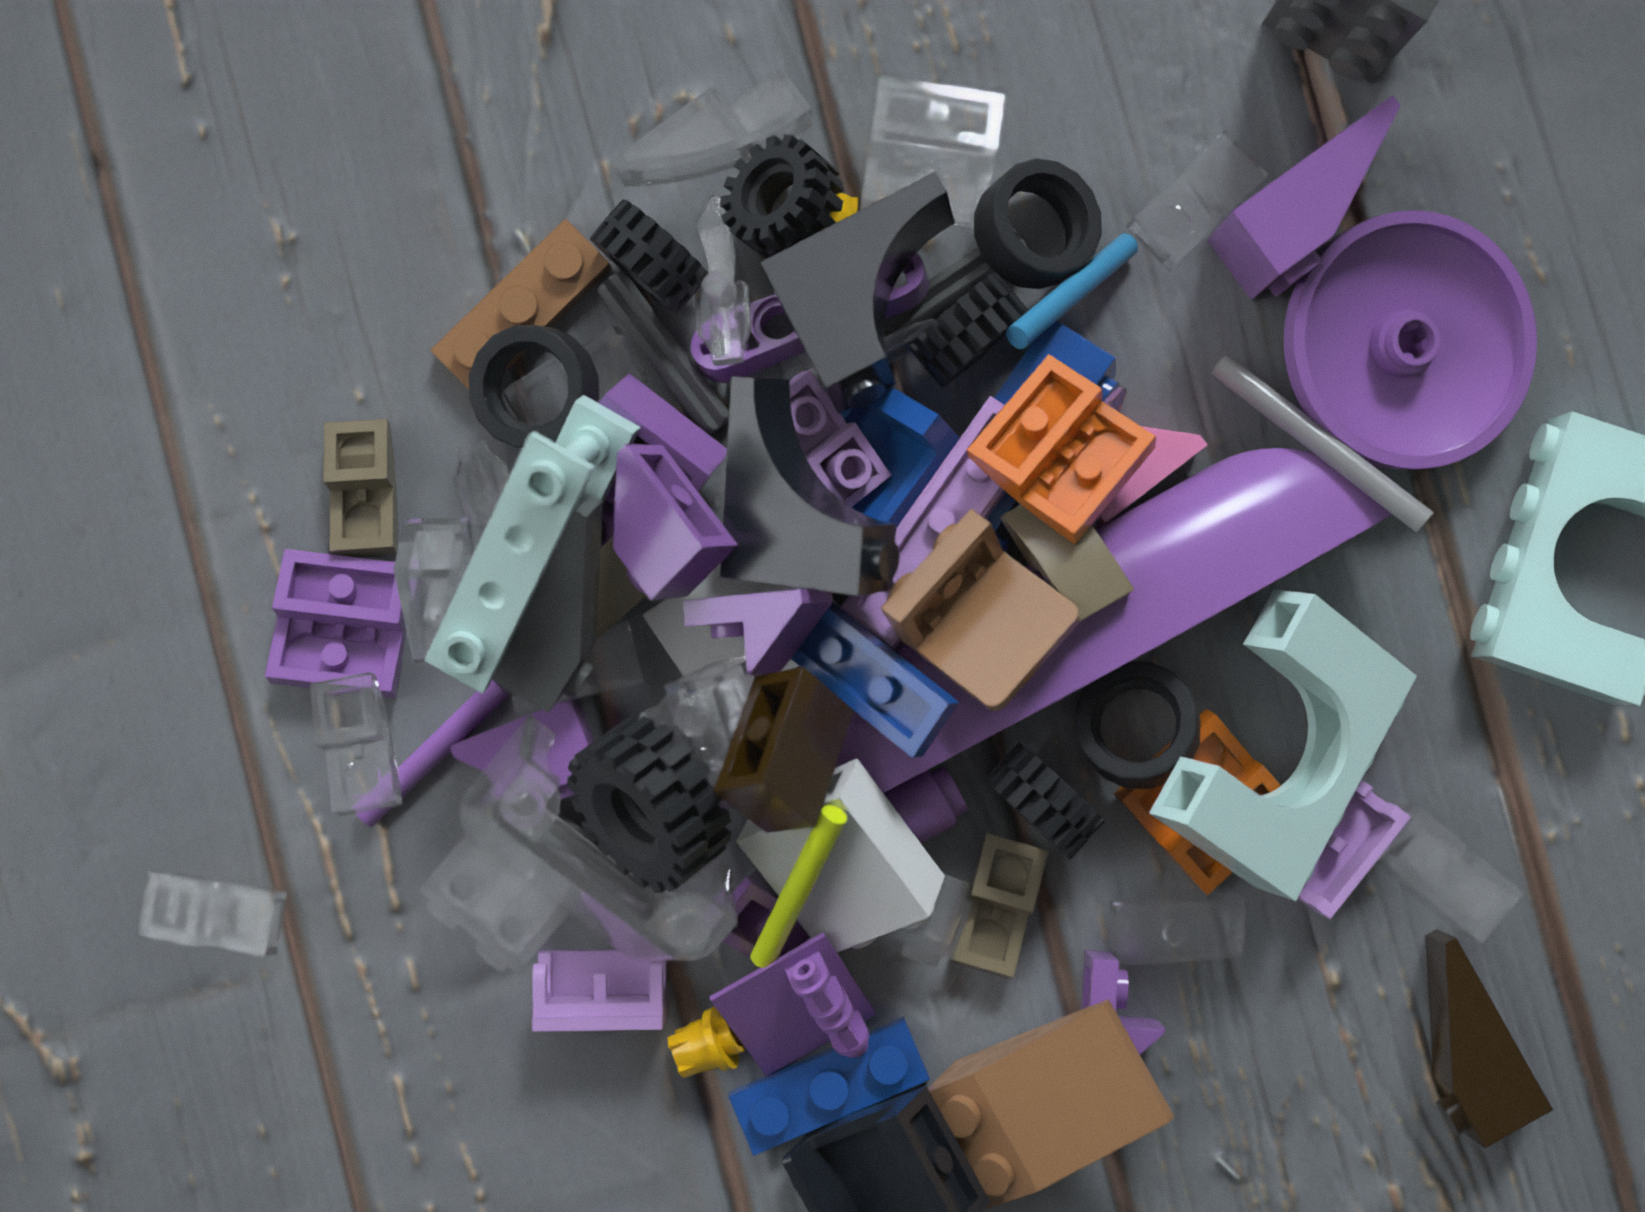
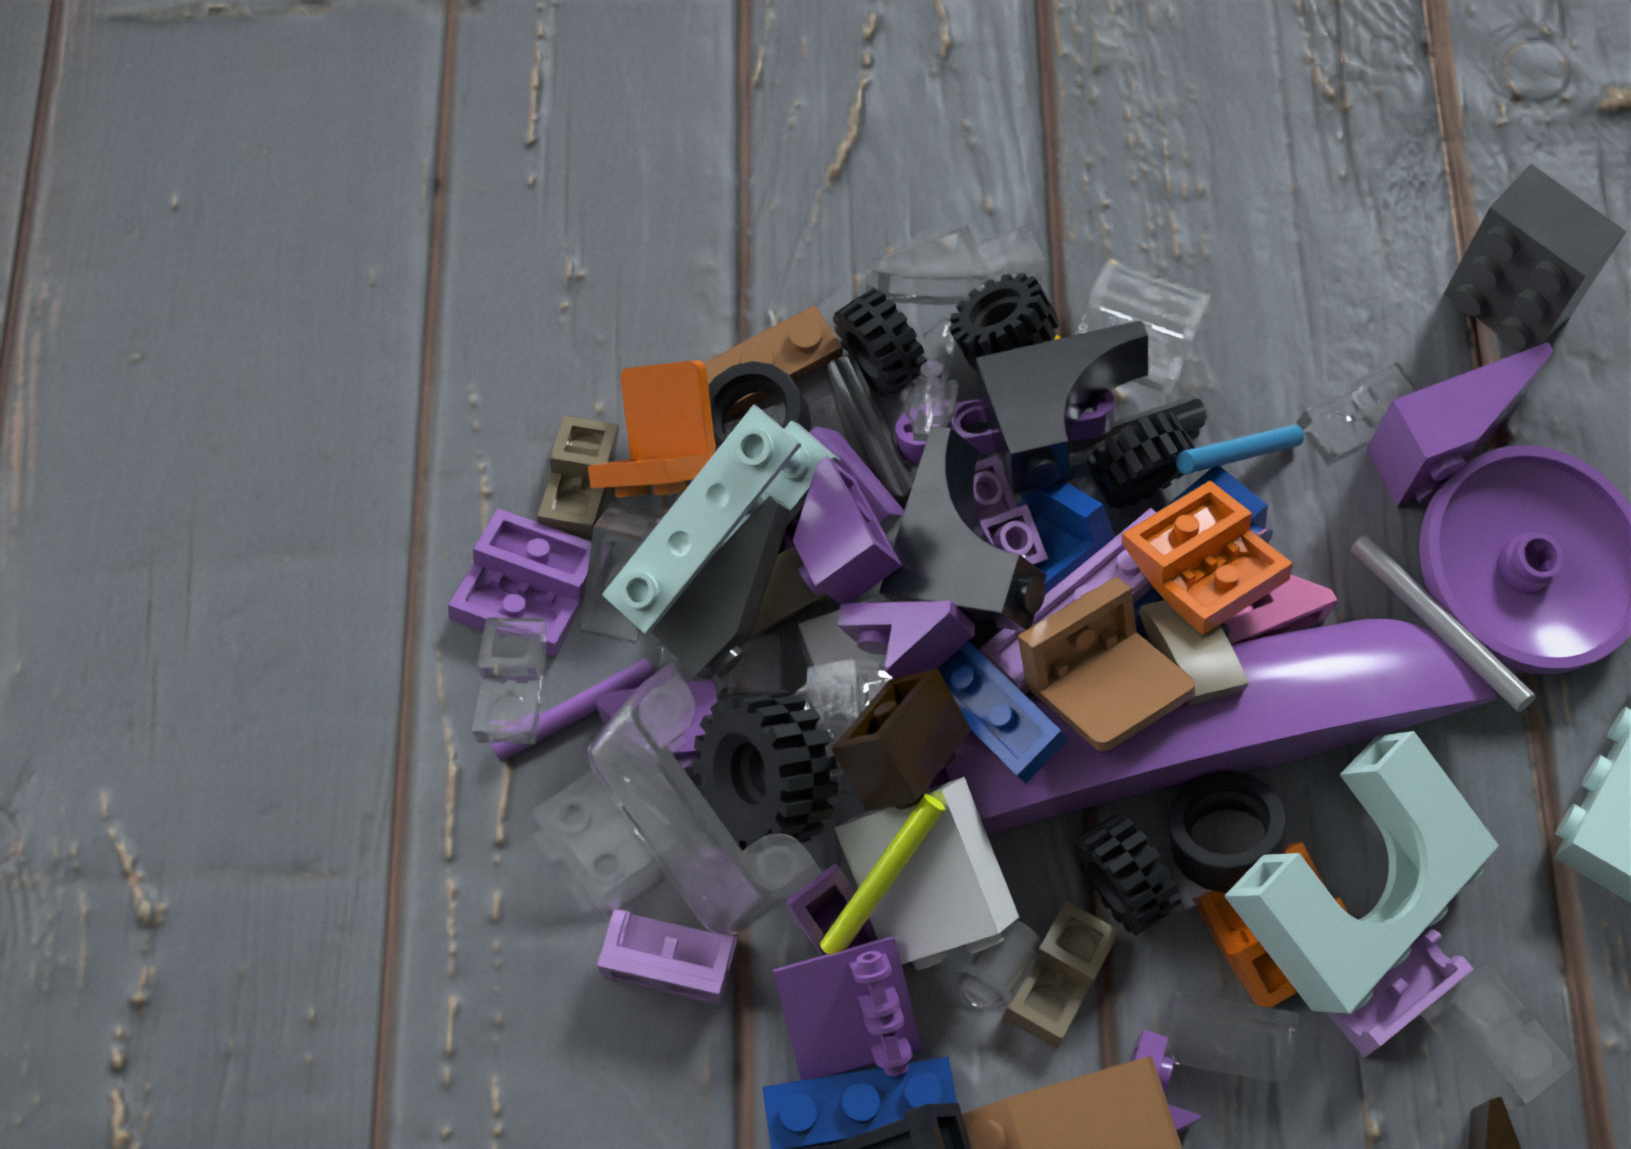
camera: 10 degrees right, 20 degrees down
clear slope [137,870,288,957] -> none
yellow hose [667,1007,745,1078] -> none
medium lavender brick [883,766,968,844] -> none
black tyre [974,158,1102,290] -> none
none -> orange bracket [588,360,716,497]

